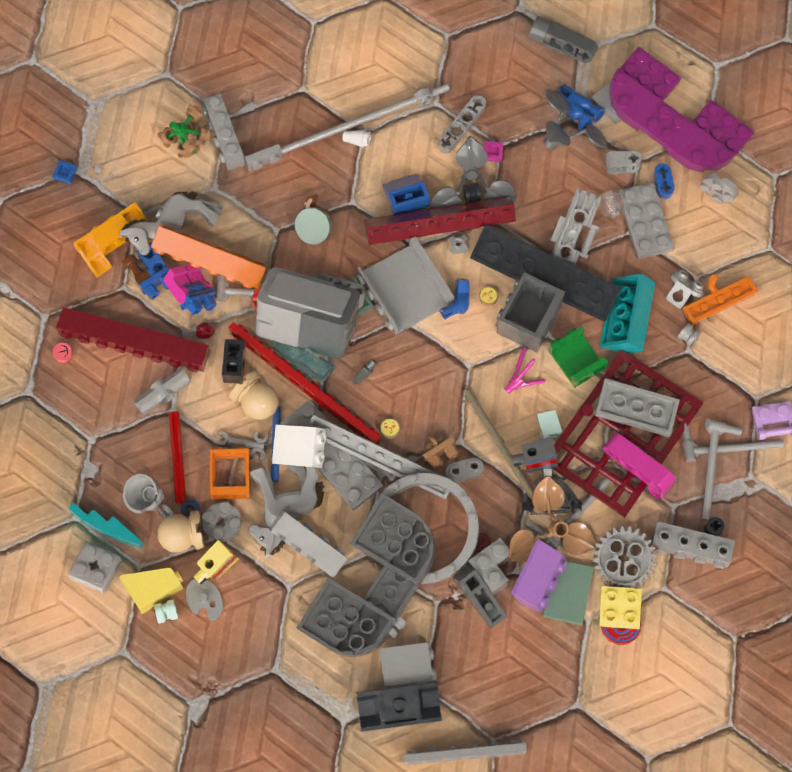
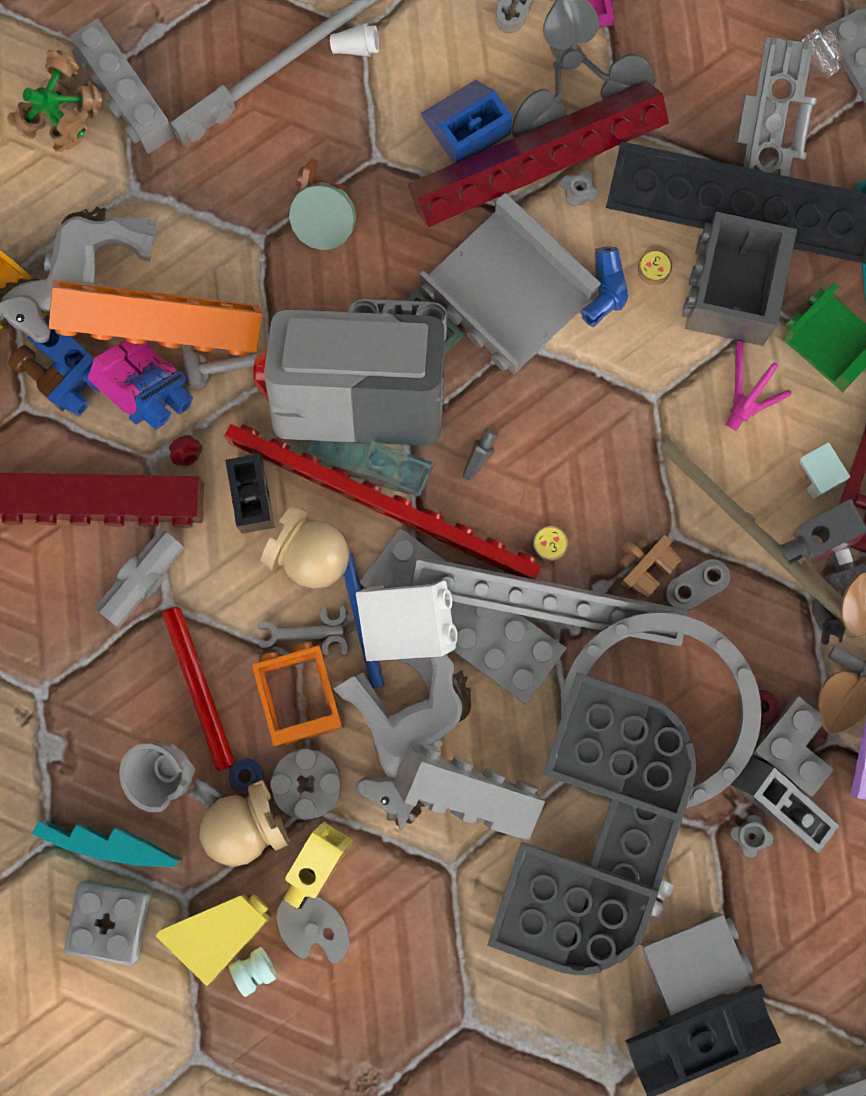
camera: 10 degrees left, 10 degrees up
black wheel [463,183,481,203] -> none
none -> light grey plate [730,815,773,858]

